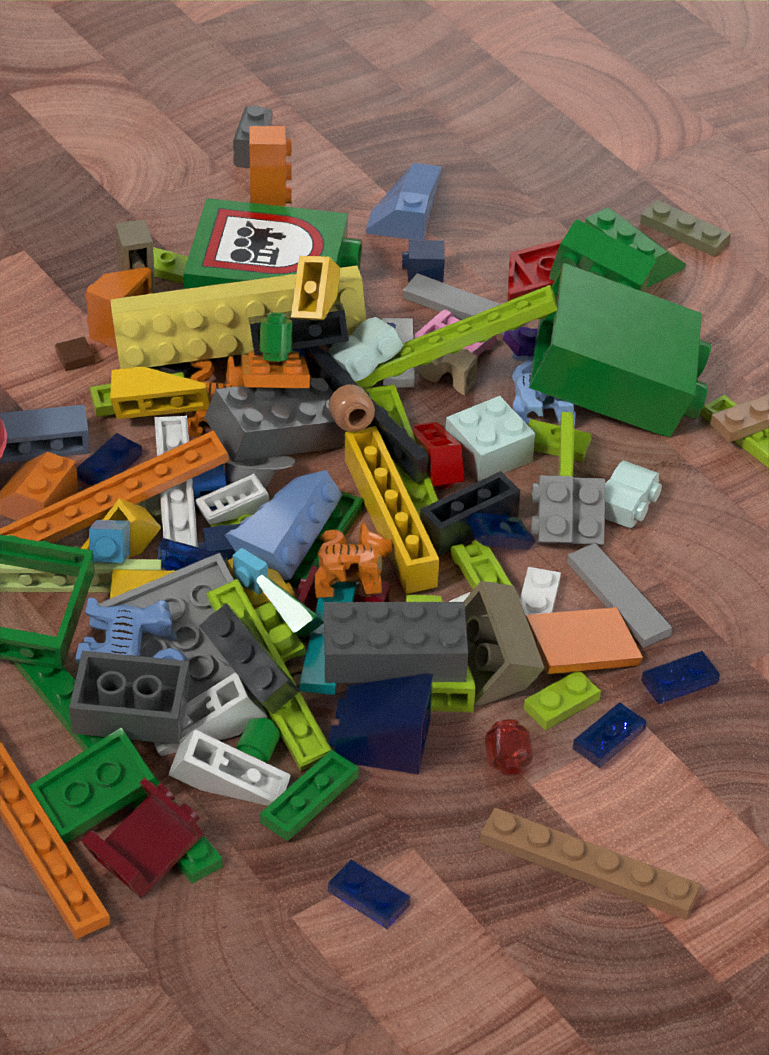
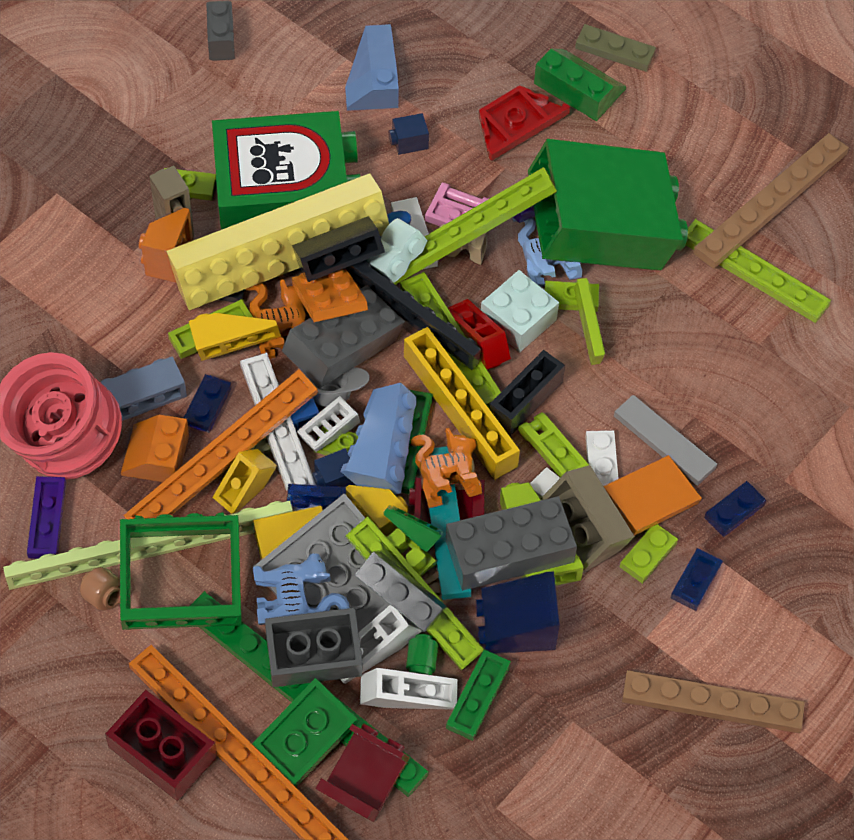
camera: 15 degrees left, 15 degrees up
reddish brown tile [55,337,95,371] -> none
dark azure brick [89,520,130,563] -> none
medium azure plate [233,548,268,595] -> none
orange brick [249,126,292,207] -> none
green brick [260,313,293,361] -> none
yellow slope [291,256,340,320] -> none
clear blue plate [328,859,410,929] -> none
nougat head [329,385,375,432] -> none
light grey tile [403,273,505,336] -> none
clear blue plate [467,512,535,550] -> none
clear red head [484,719,533,775] -> none
light grey plate [531,475,605,545] -> none
green brick [549,219,657,292] -> none
light aqua brick [605,460,662,528] -> none

